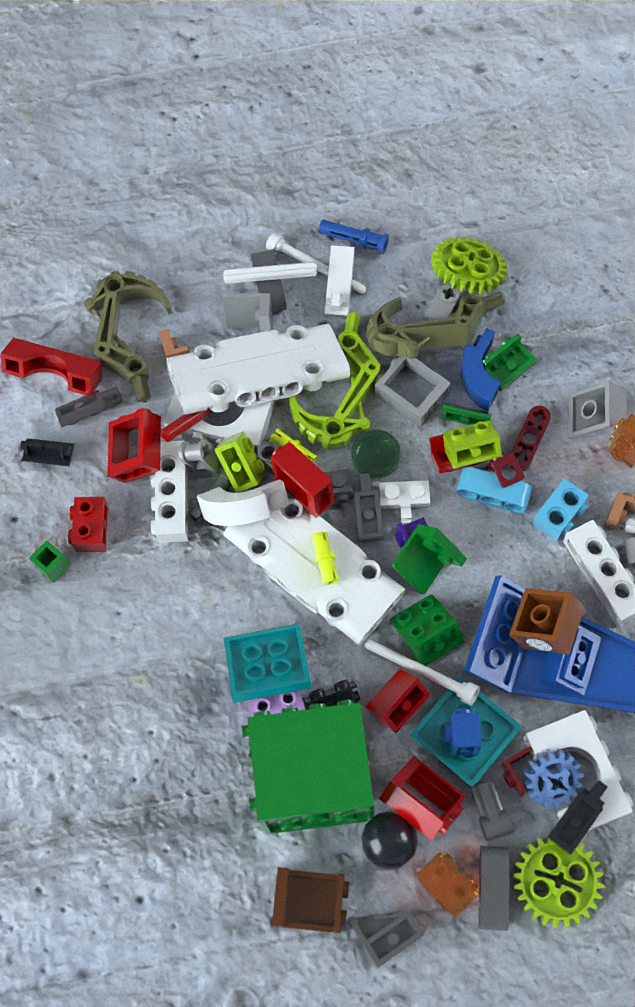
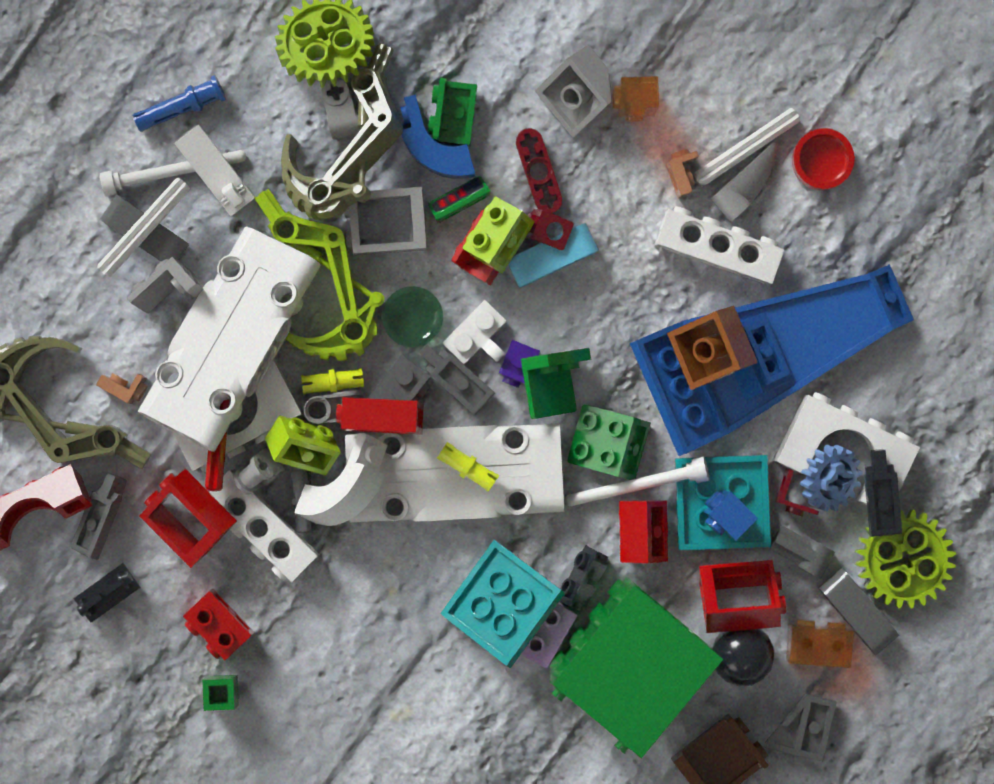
camera: 50 degrees left, 20 degrees up
medium azure brick [532,478,589,541] -> none

